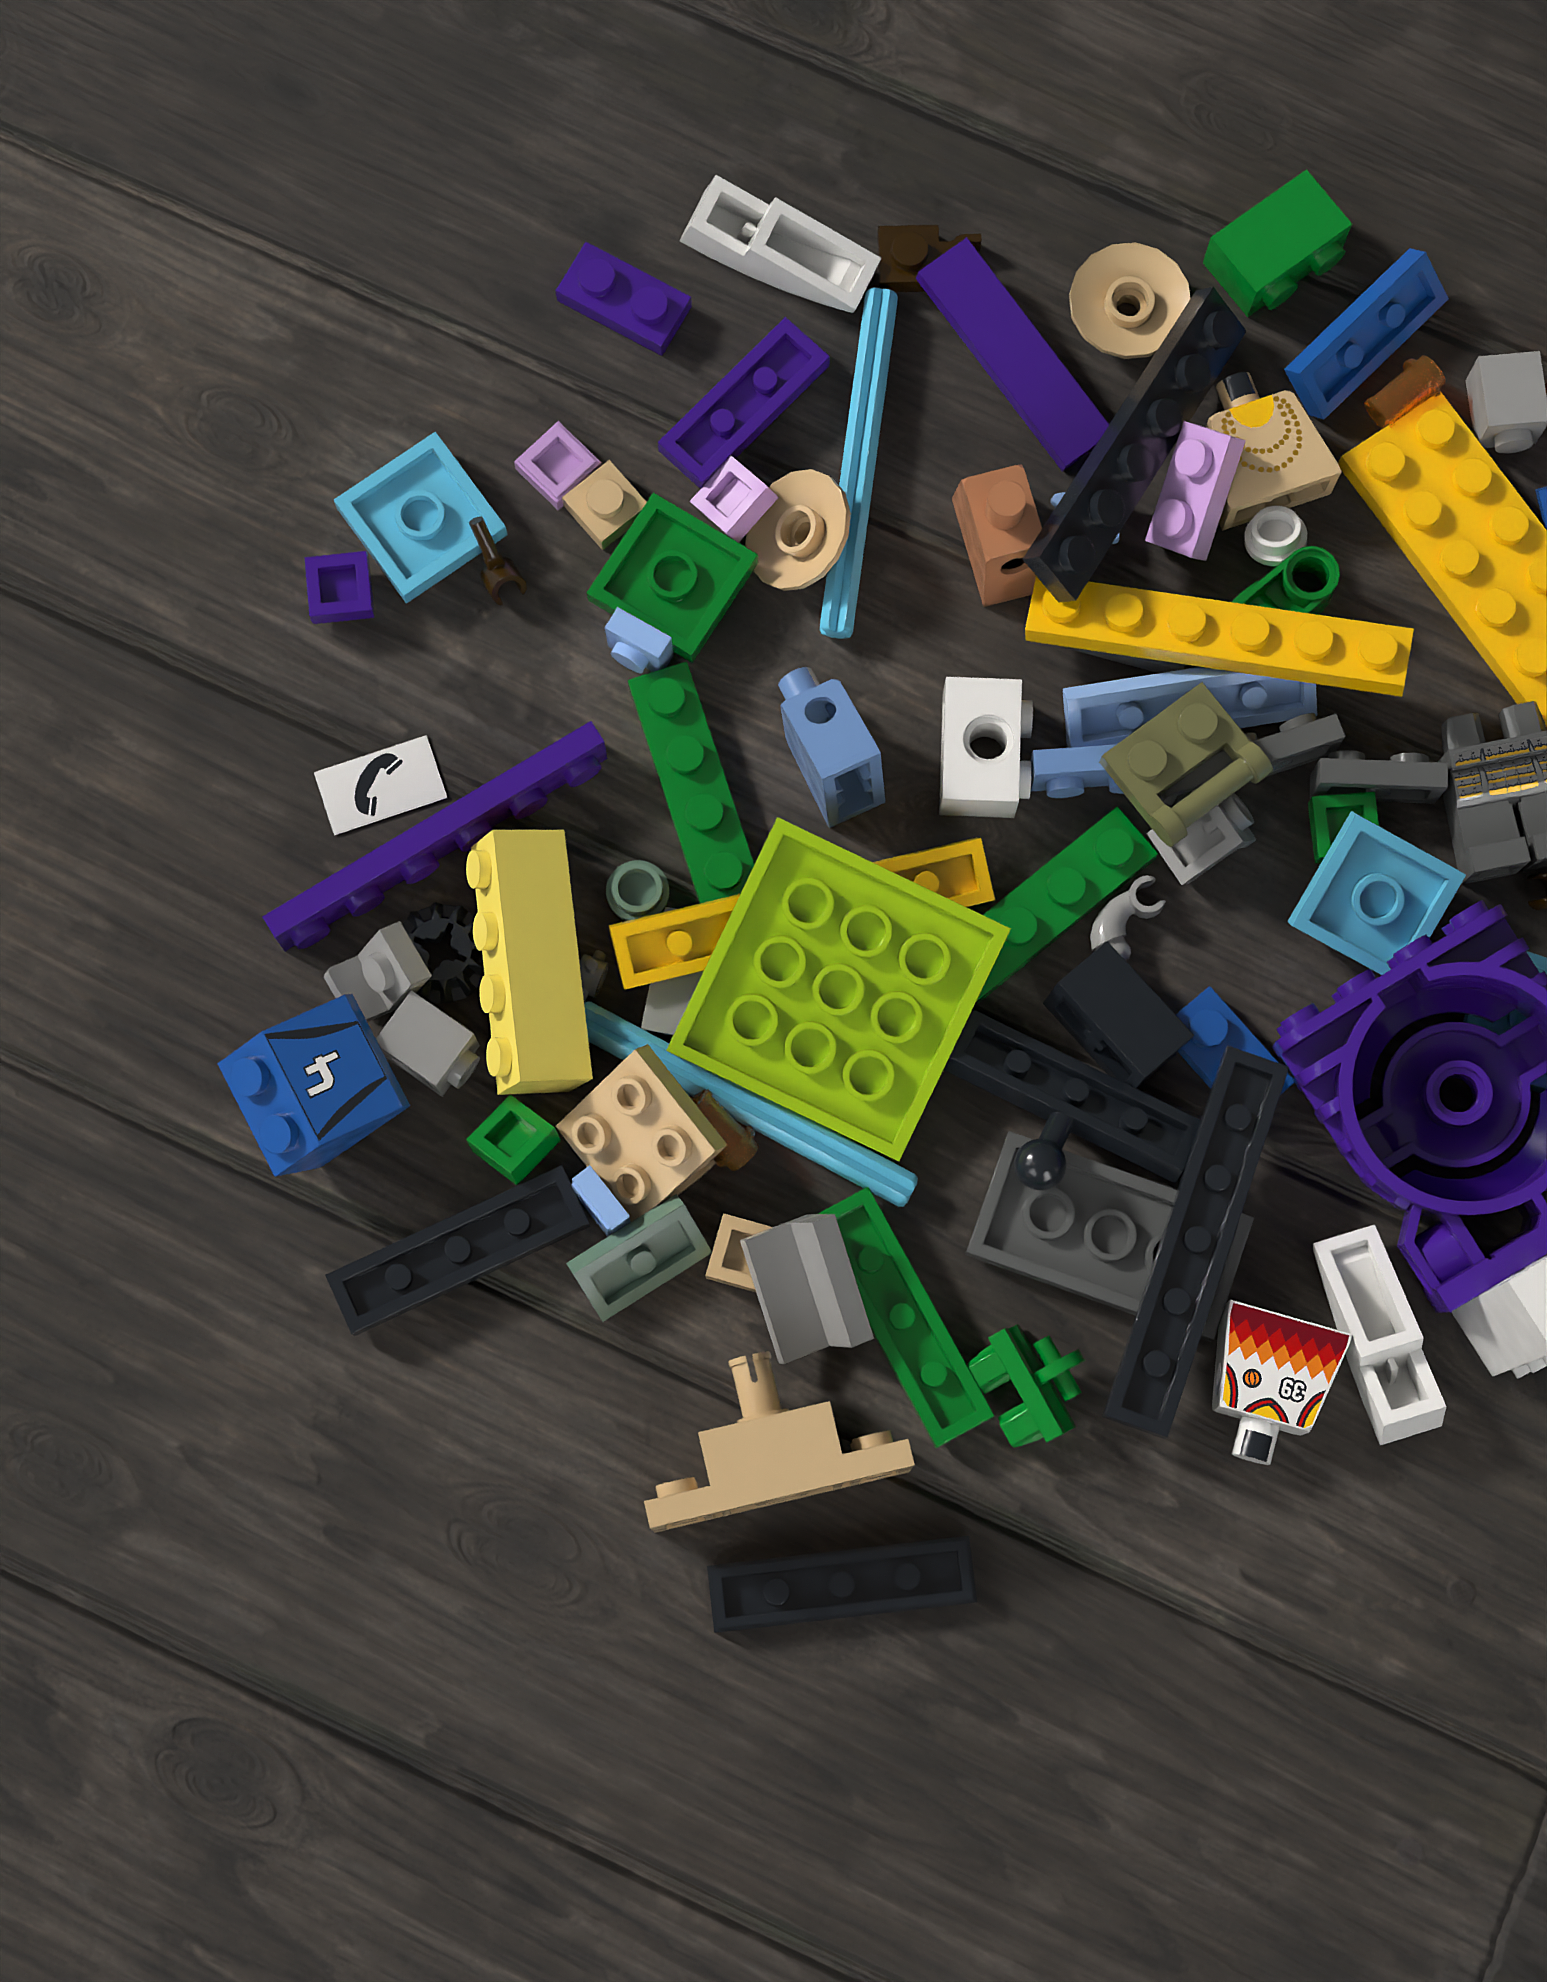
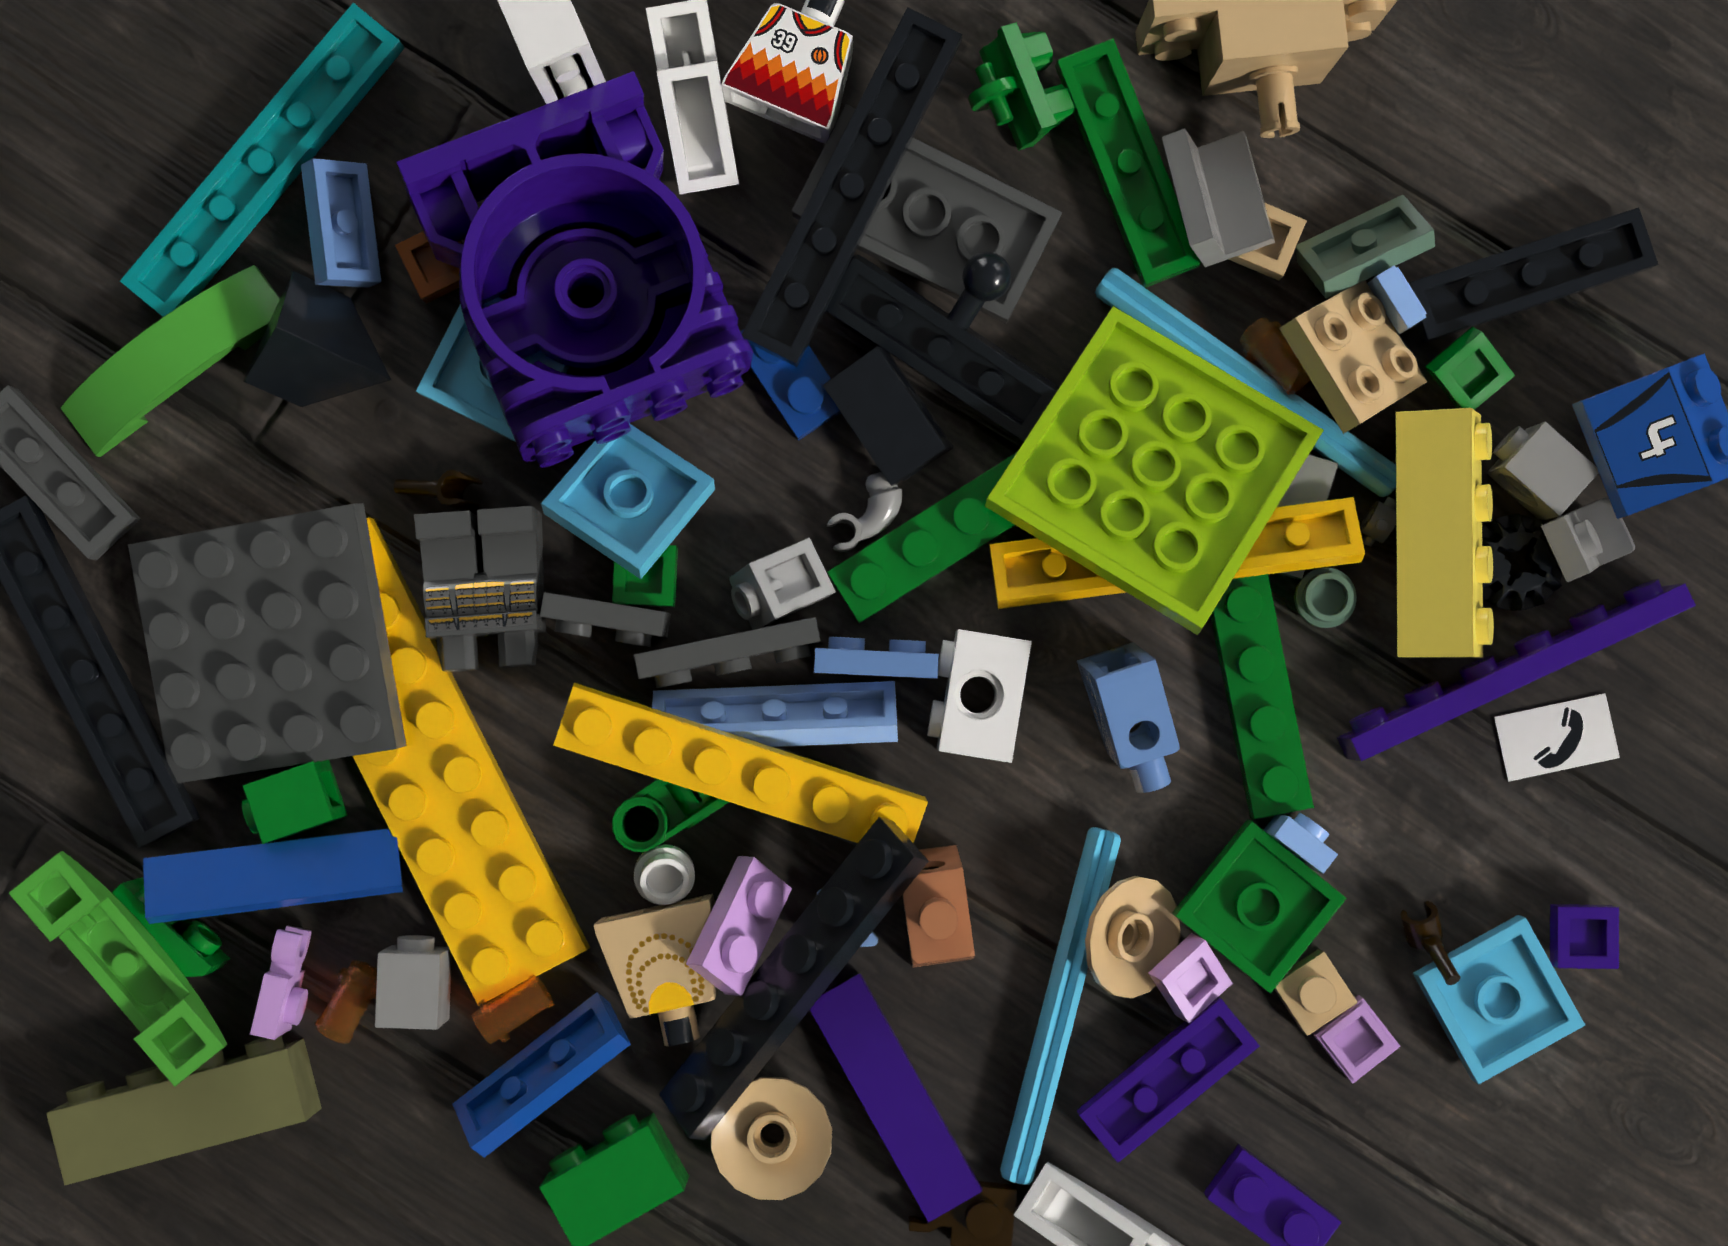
camera: 175 degrees left, 10 degrees up
olive plate [1099,682,1273,847] -> none

